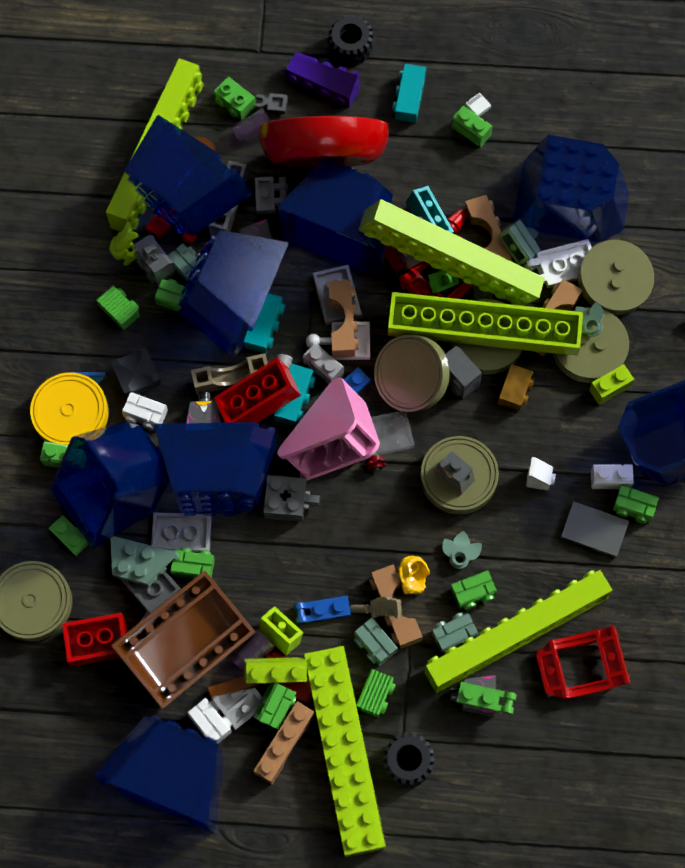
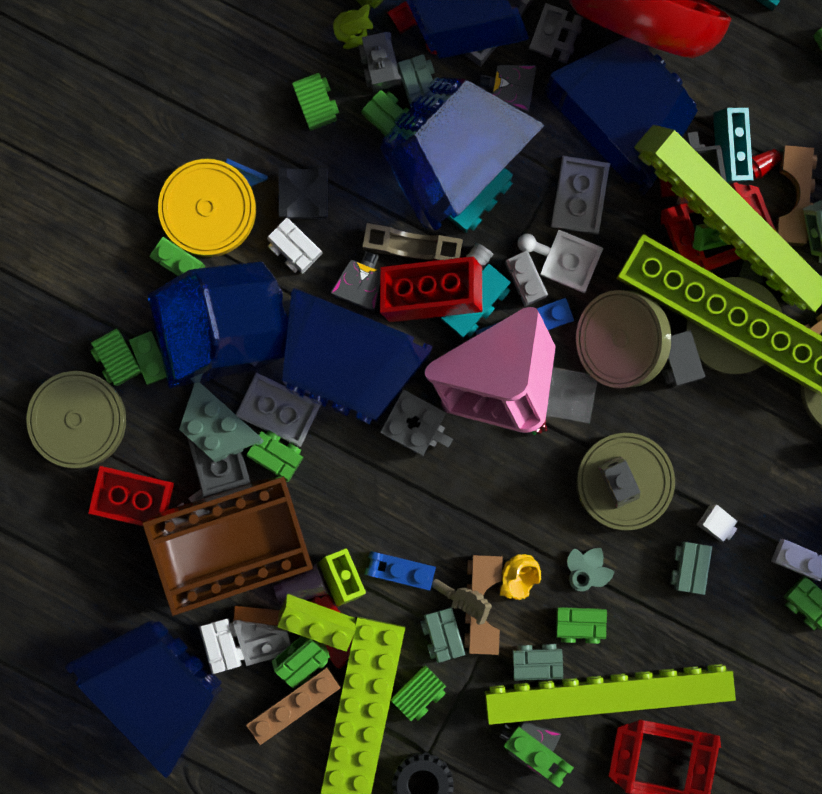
camera: 20 degrees right, 15 degrees up
medium nougat arch [328,280,359,358] -> none
pearl gold brick [498,364,535,412] -> none
dark grey tile [561,501,629,558] -> none
none -> bright green brick [90,329,142,386]
none -> sand green brick [670,542,712,595]

